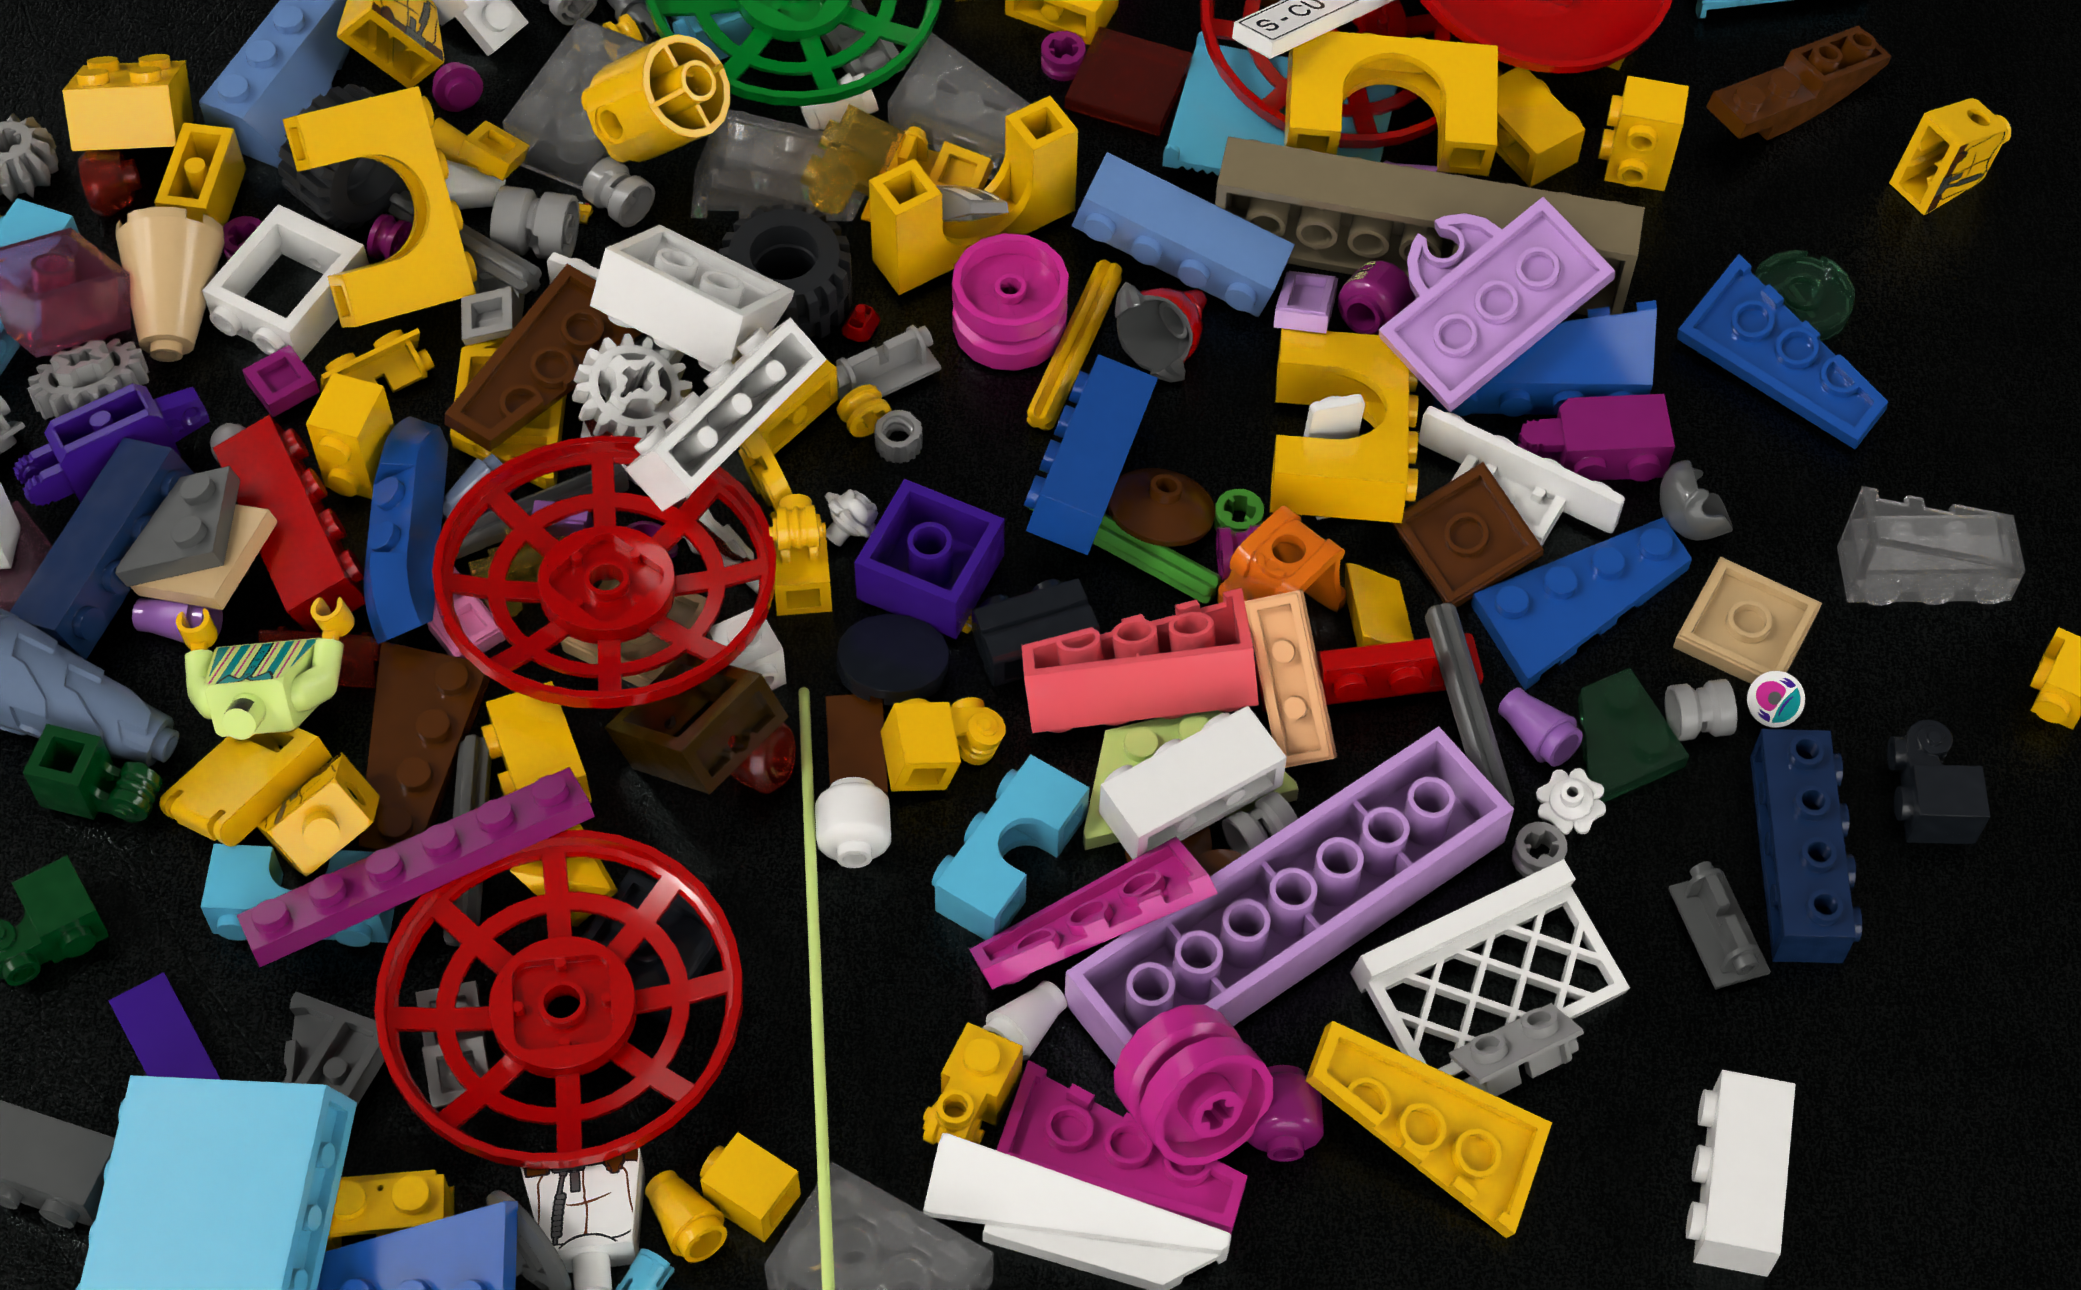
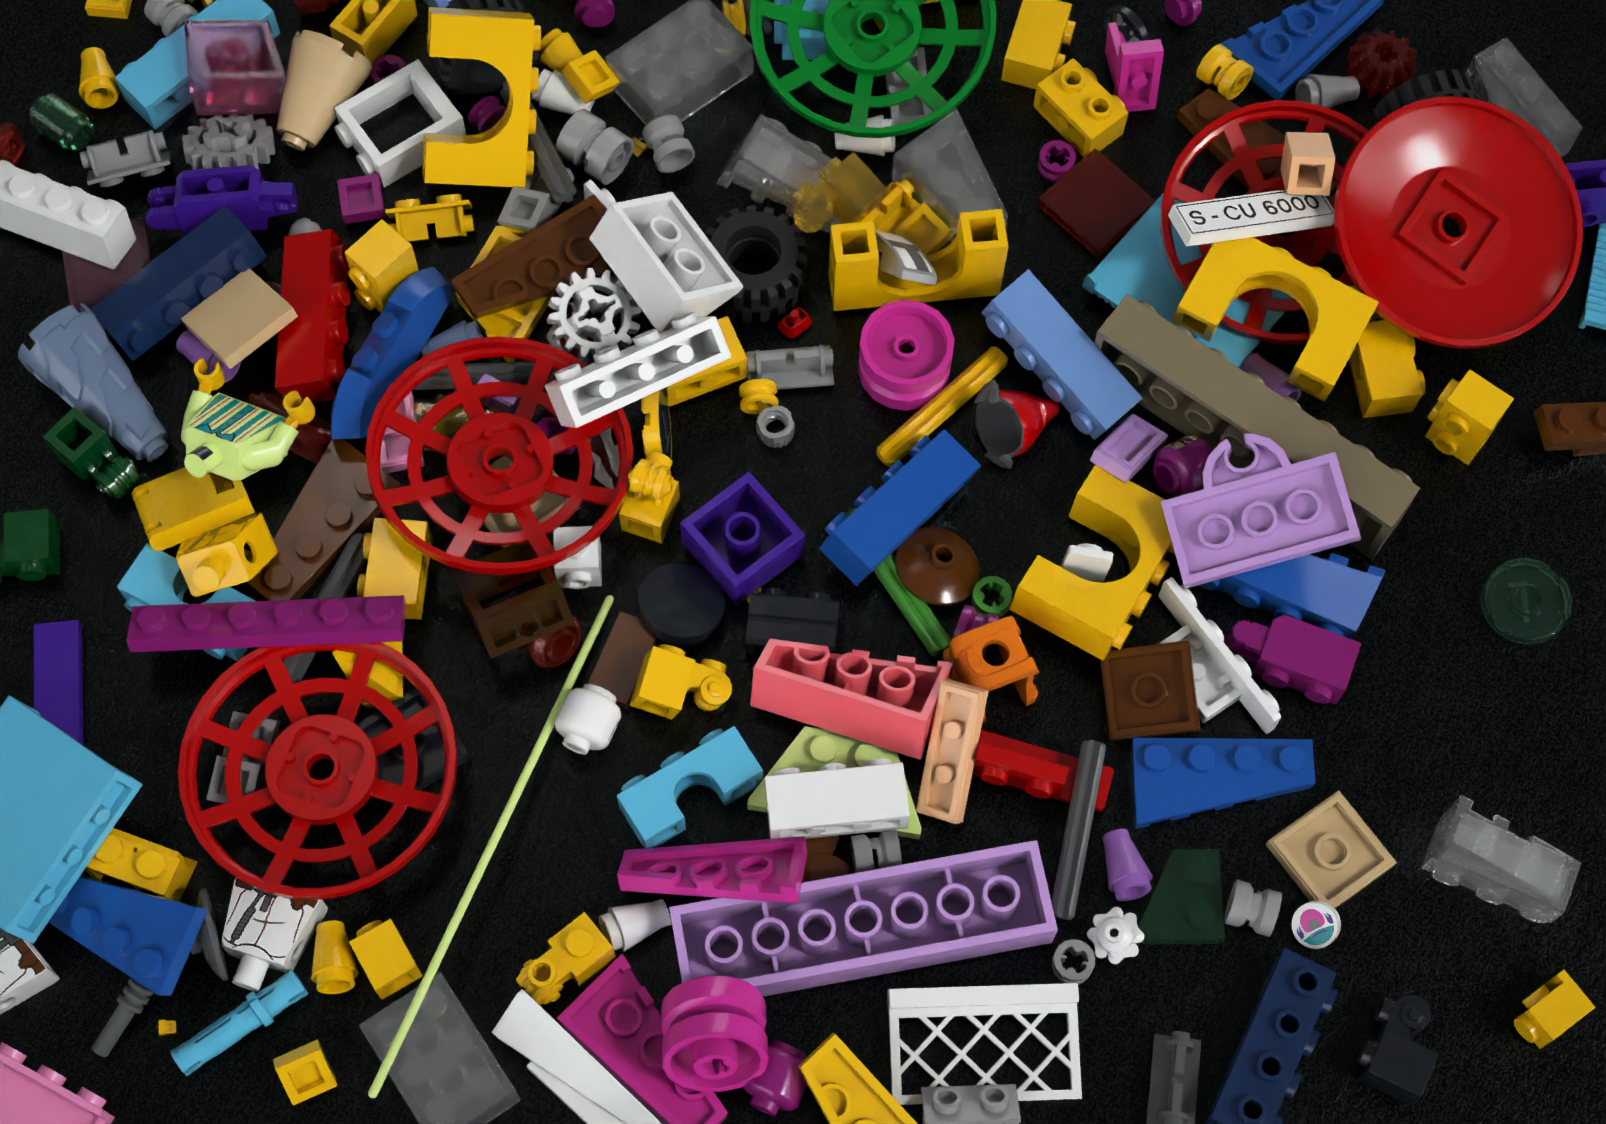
camera: 25 degrees right, 10 degrees up
dark grey wing [115,466,240,587] -> none
dark grey wing [282,991,385,1107] -> none
yellow cylinder [581,34,730,163] -> none
white plant [825,489,878,546] -> none
yellow slope [1345,563,1414,647] -> none
dark grey hair [1659,460,1733,541] -> none
blue wing [1677,254,1888,449] -> none

